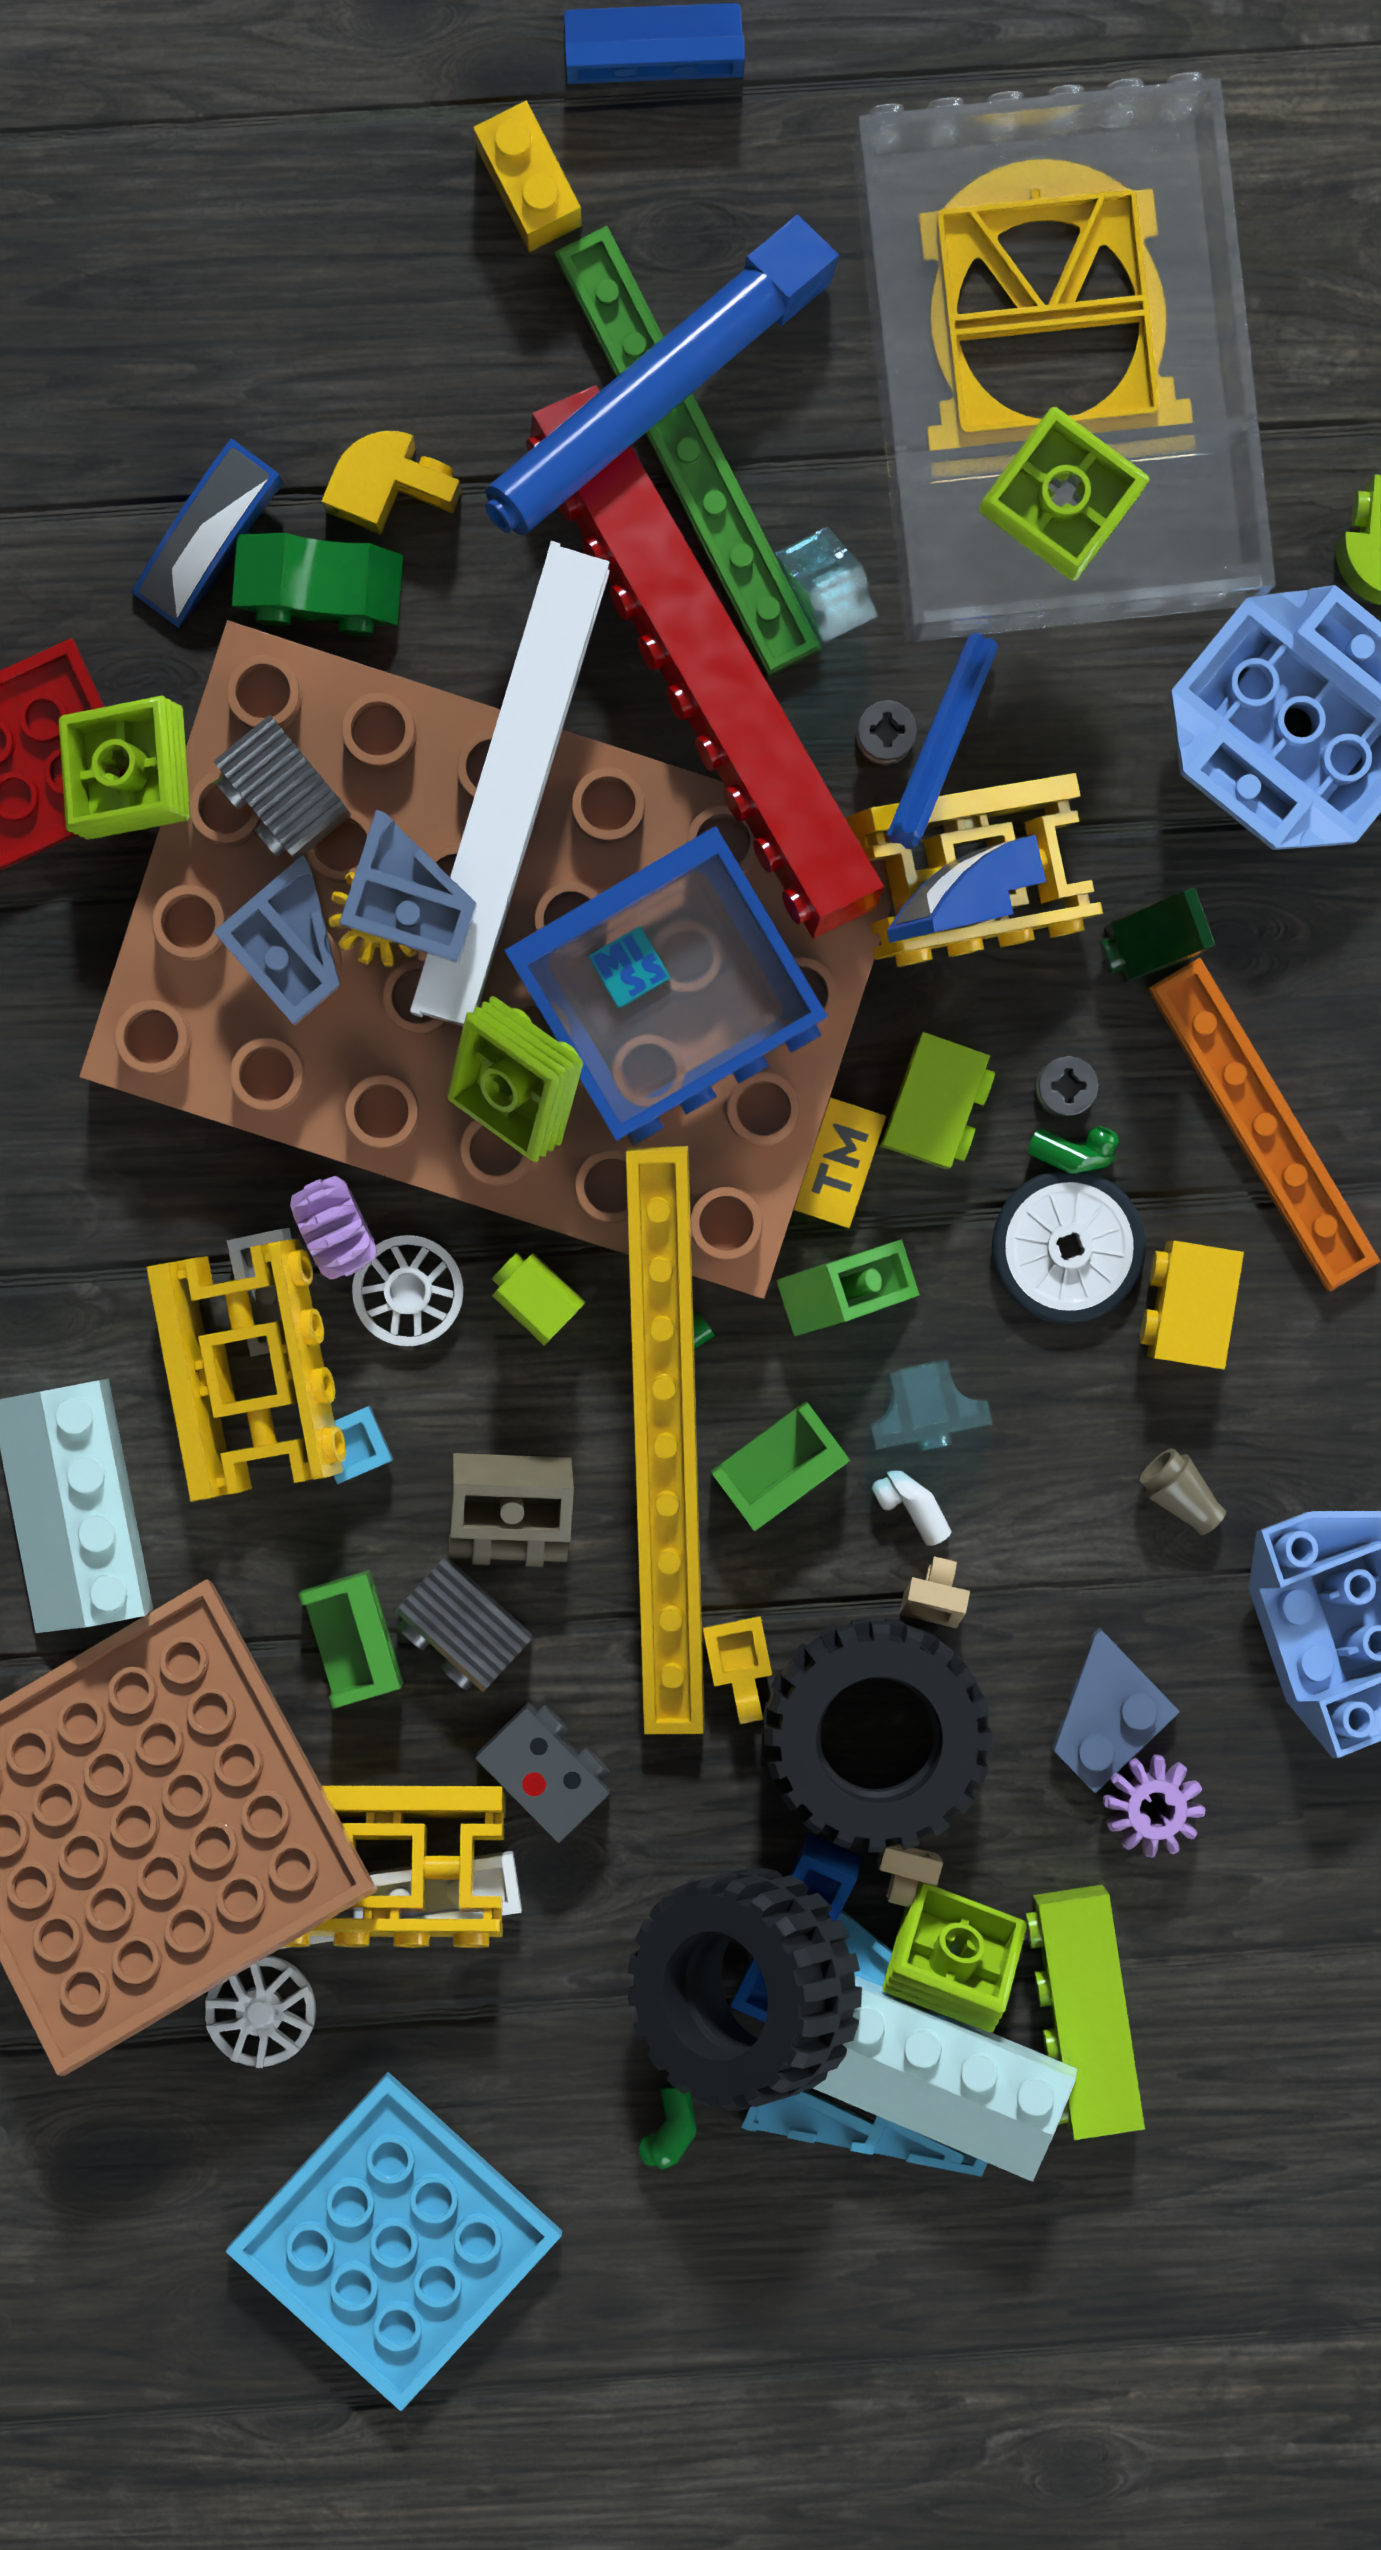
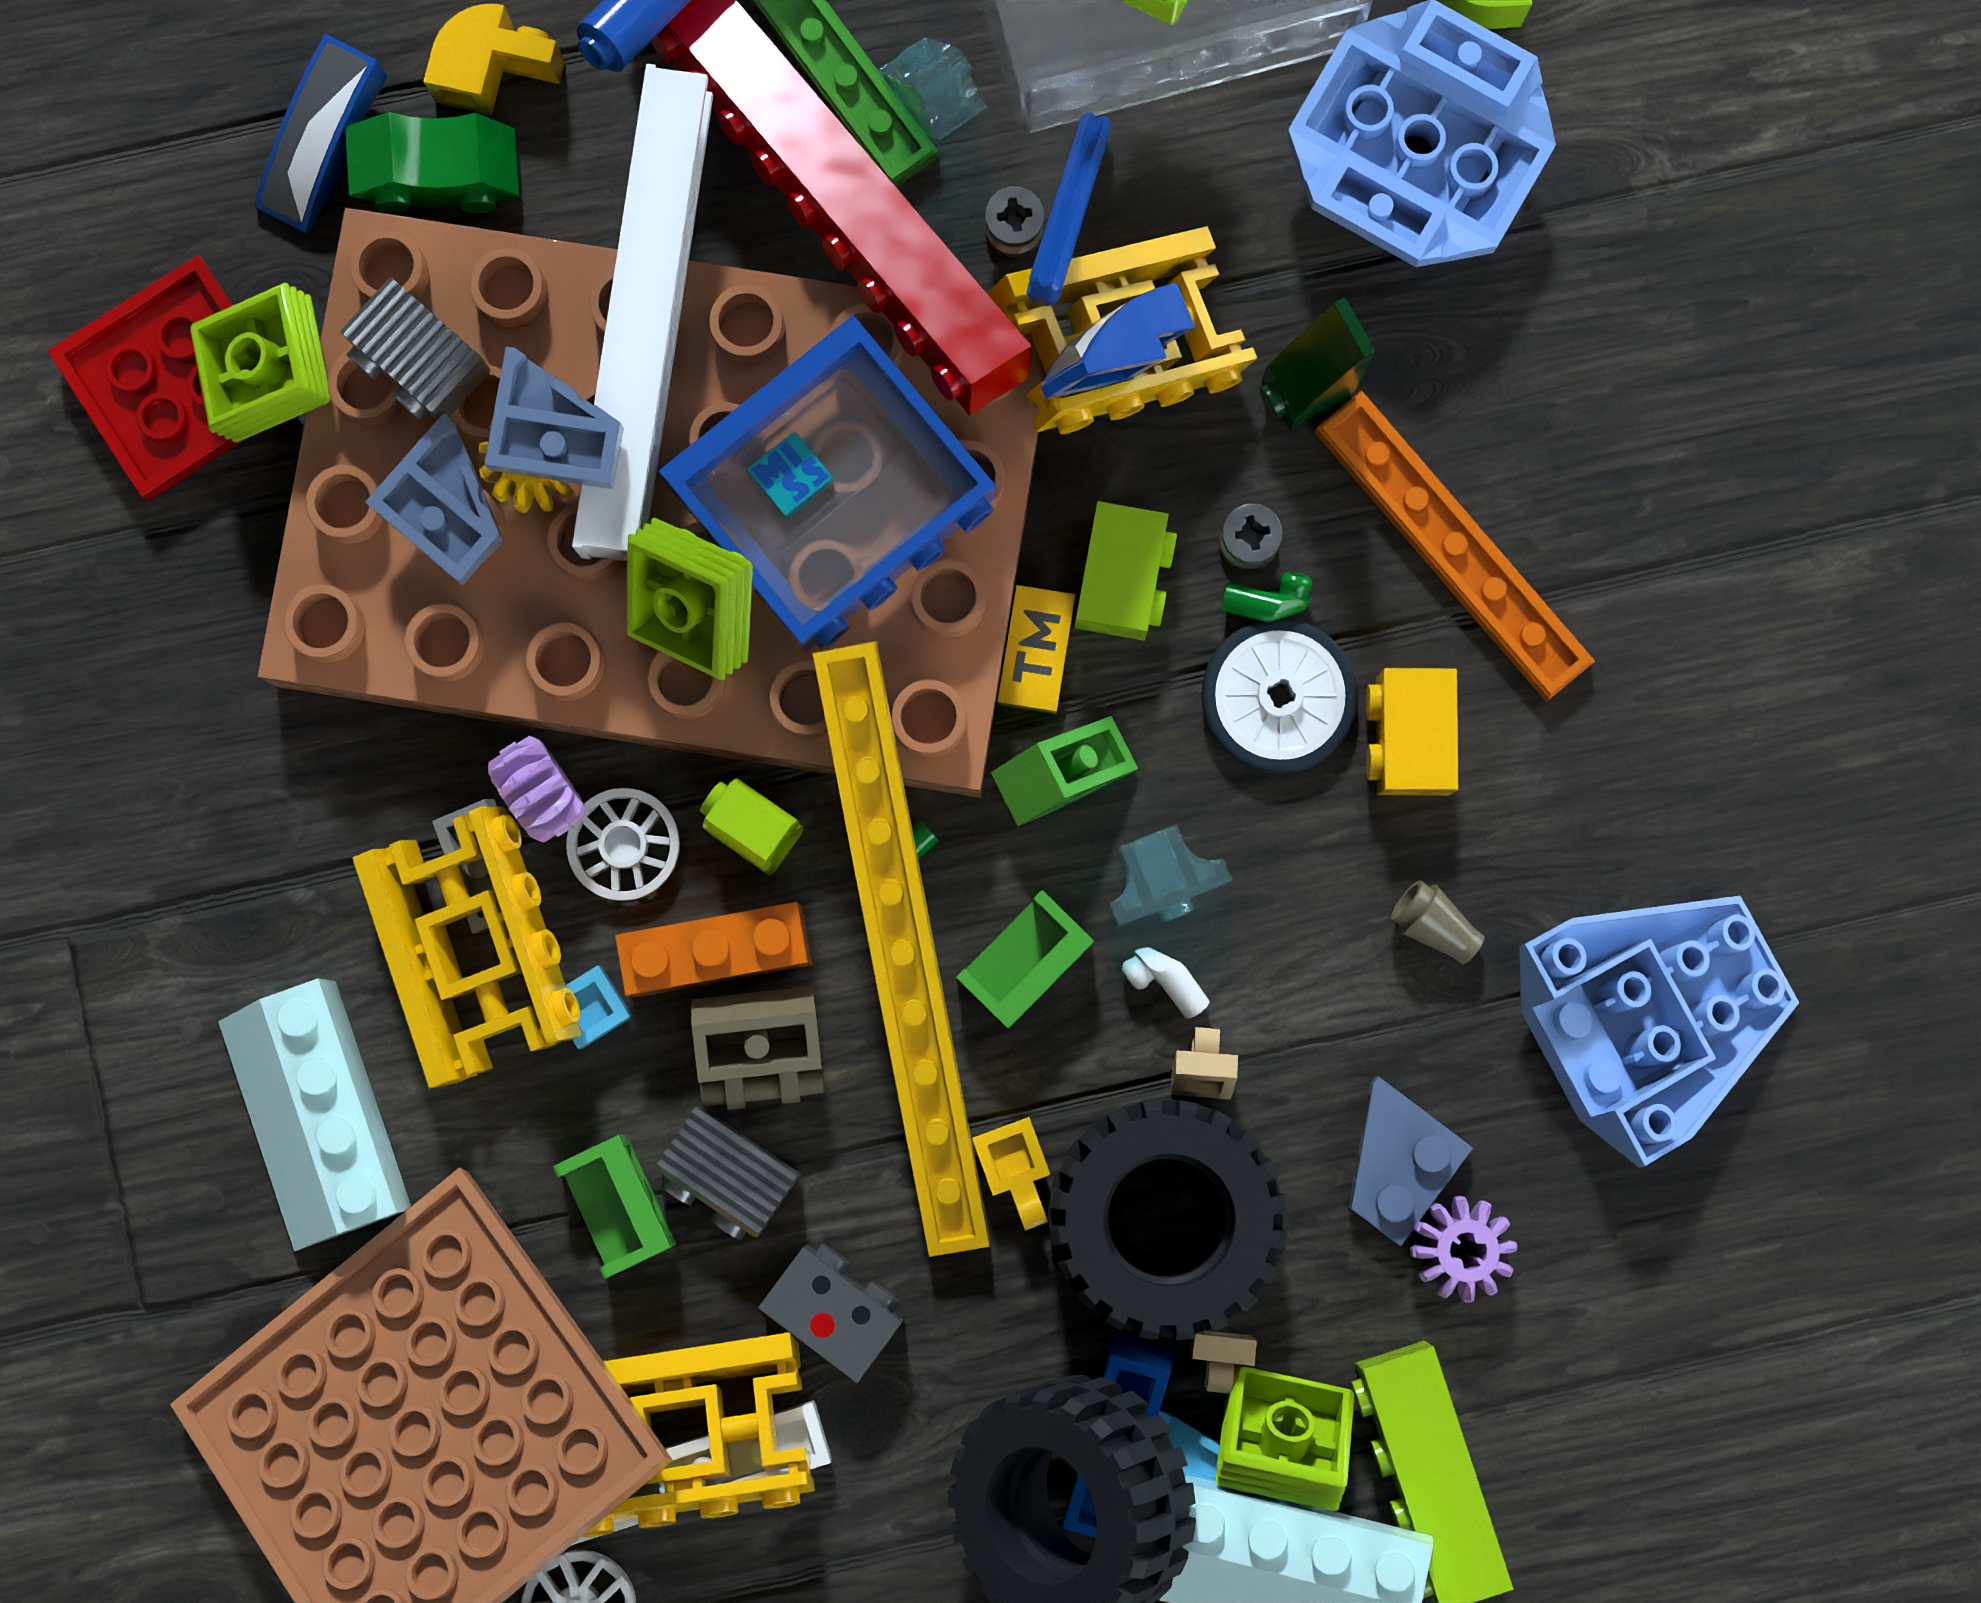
camera: 10 degrees left, 5 degrees down
none -> orange brick [615,902,813,998]

